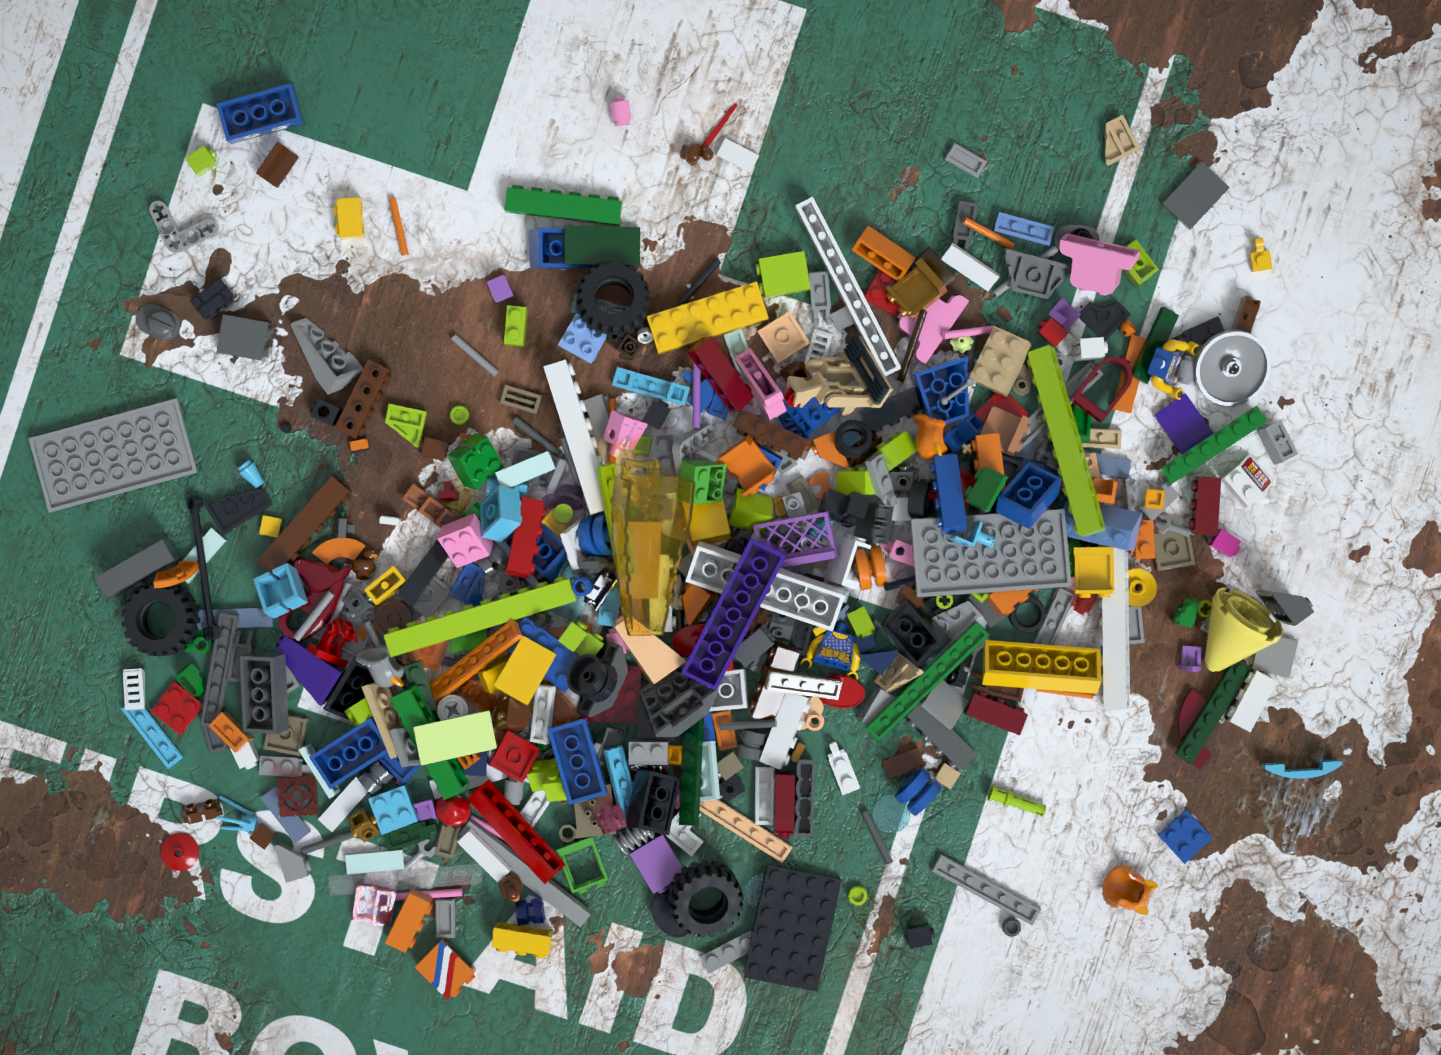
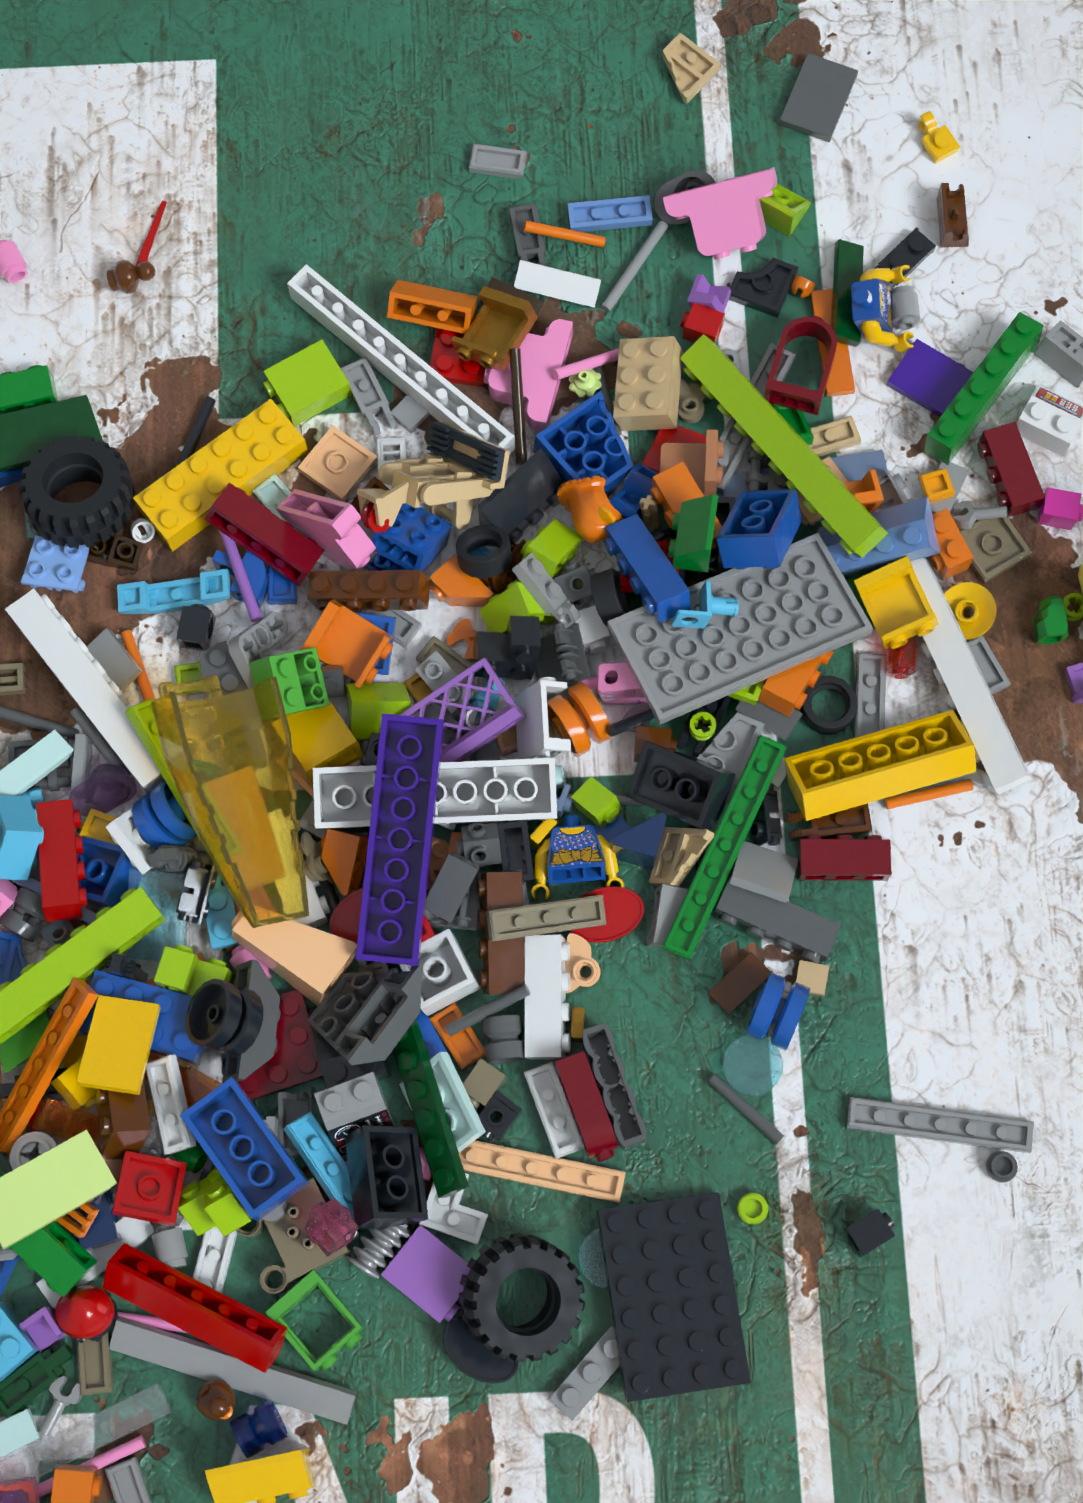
camera: 20 degrees left, 15 degrees down
white tile [457,828,512,882] -> none
lime tile [554,504,573,523] -> none
blue brick [572,576,594,596] -> none
bright pink torso [604,410,648,458] -> none
light orange tile [668,745,683,765] -> none
white tile [716,138,759,173] -> none
white hinge [828,741,860,795] -> none
light grey hinge [941,379,974,405] -> none
lime pin [987,784,1047,817] -> none
dark grey wing [1004,248,1072,299] -> none
white brick [1072,337,1108,362] -> none
light grey dish [1194,330,1271,406] -> none

